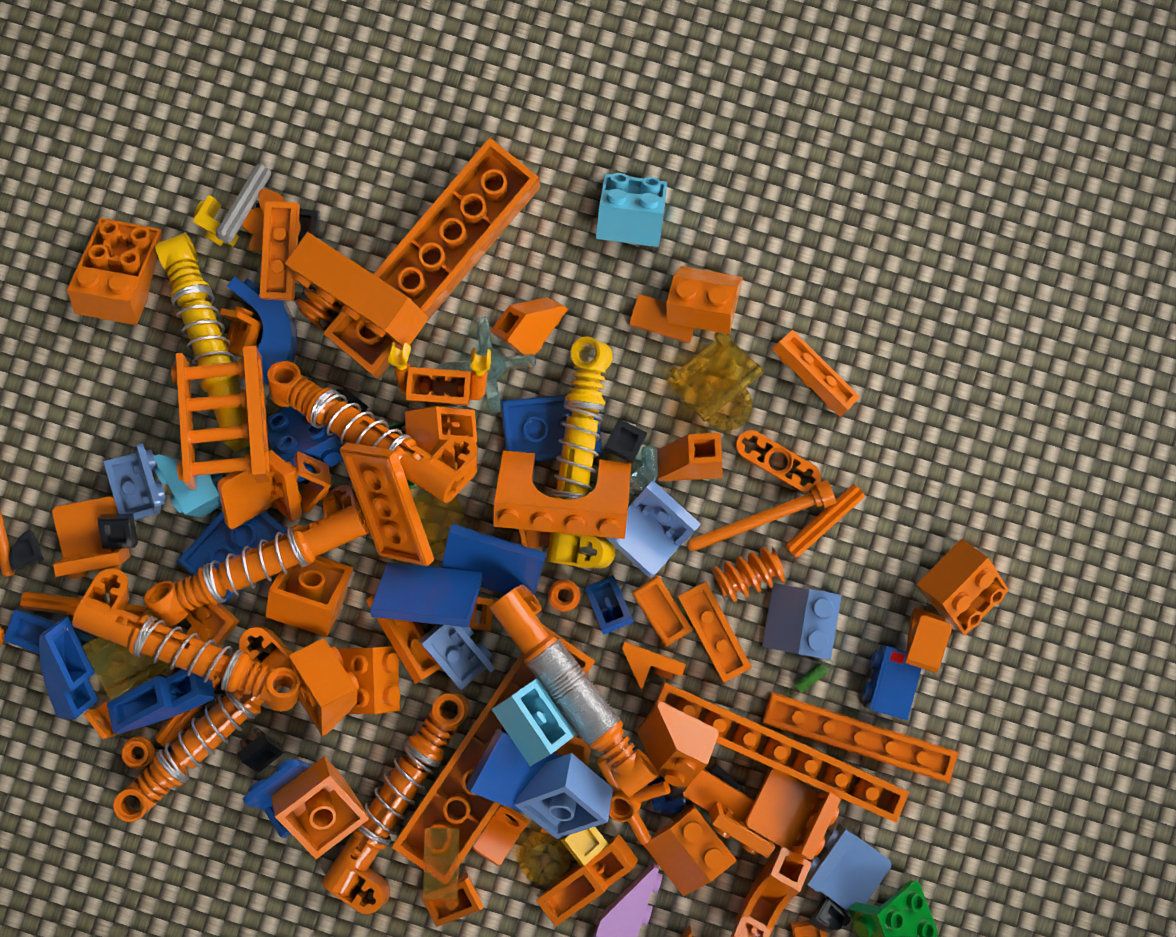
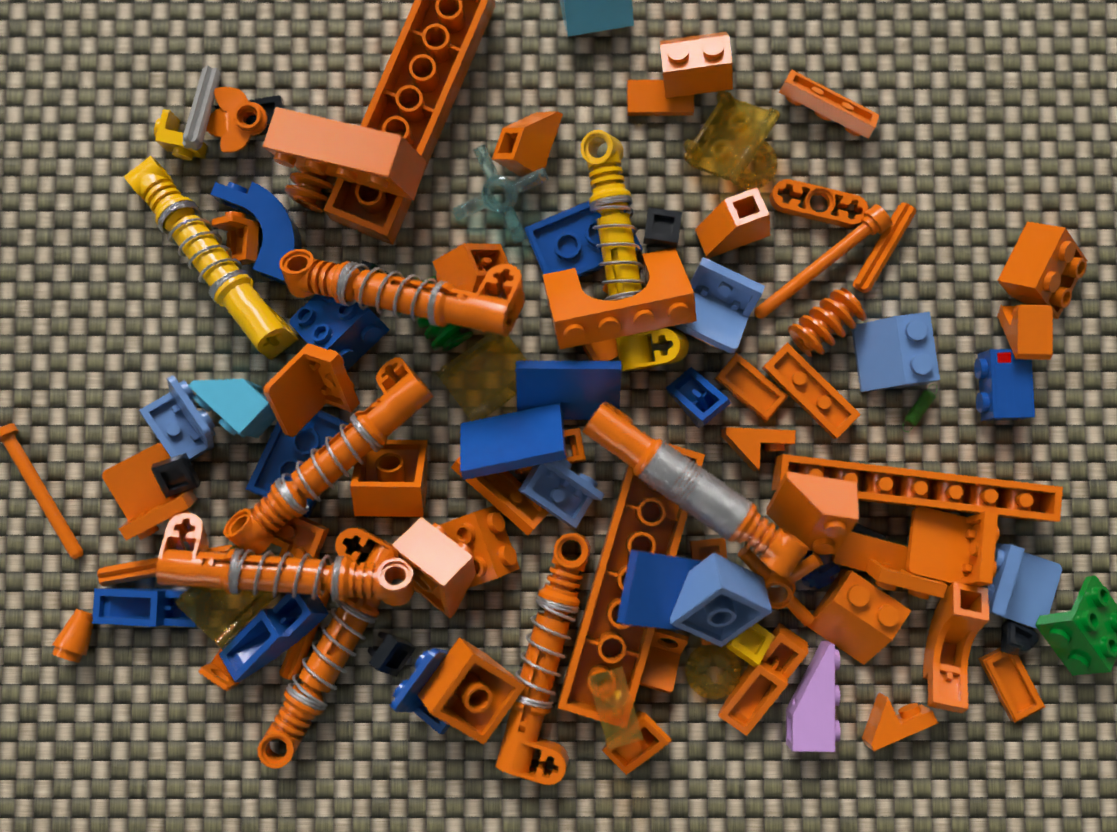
camera: 20 degrees left, 0 degrees up
black tile [10,529,44,572] -> none
blue slope [39,617,98,719] -> none
orange slope [67,218,162,326] -> none
orange plate [121,736,155,769] -> none
orange fence [171,345,271,490] -> none
orange plate [259,201,300,301] -> none
orange bracket [294,451,331,513] -> none
orange tile [340,442,434,566] -> none
orange torso [388,342,491,406] -> none
medium azure slope [491,678,577,766] -> none
orange plate [548,579,580,612] -> none
clear light blue arm [630,446,658,493] -> none
orange tile [761,691,958,783] -> none

